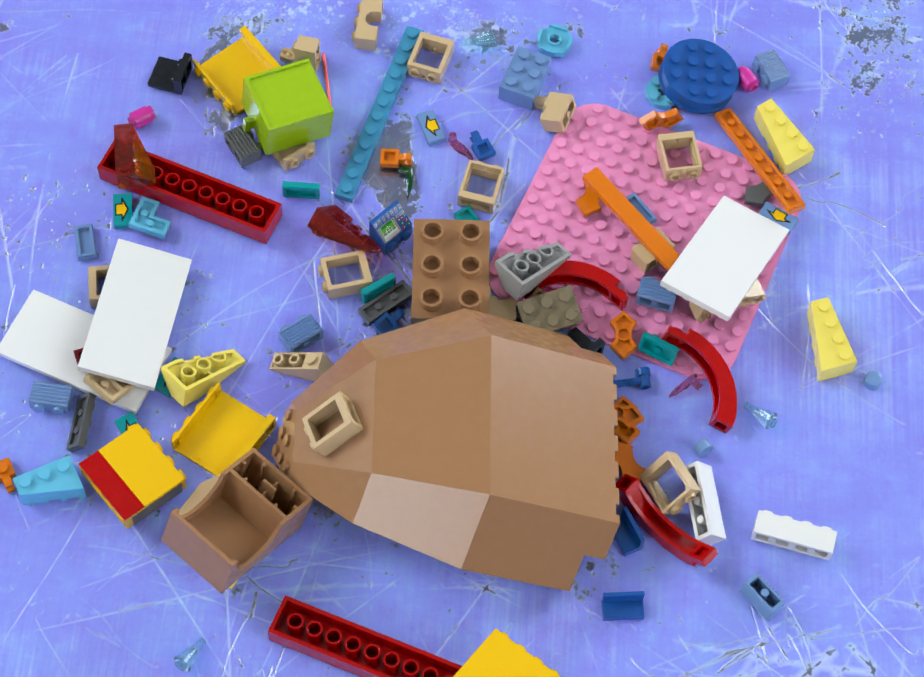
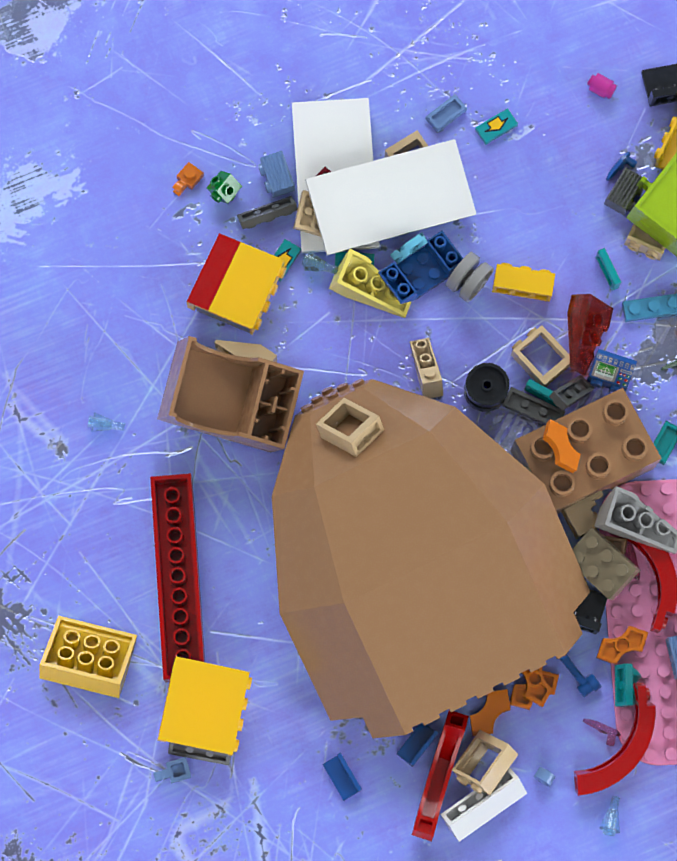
camera: 65 degrees right, 15 degrees up
medium azure wedge [12,455,87,505] -> none
red brick [97,139,283,244] -> none
clear red wedge [114,123,156,189] -> none
medium azure plate [129,196,171,240] -> none
yellow panel [171,382,277,476] -> none
medium blue brick [278,313,323,352] -> none
blue plate [371,308,405,335] -> none
none -> green brick [207,171,242,204]
none -> clear light blue cone [302,252,338,274]
none -> blue slope [378,231,463,304]
none -> medium azure plate [390,233,428,264]
none -> light grey wheel [445,252,494,302]
none -> black wheel [464,363,509,412]
none -> yellow brick [492,263,555,302]
none -> orange tile [543,419,581,473]
none -> dark grey plate [549,375,594,411]
none -> blue bar [606,152,637,181]

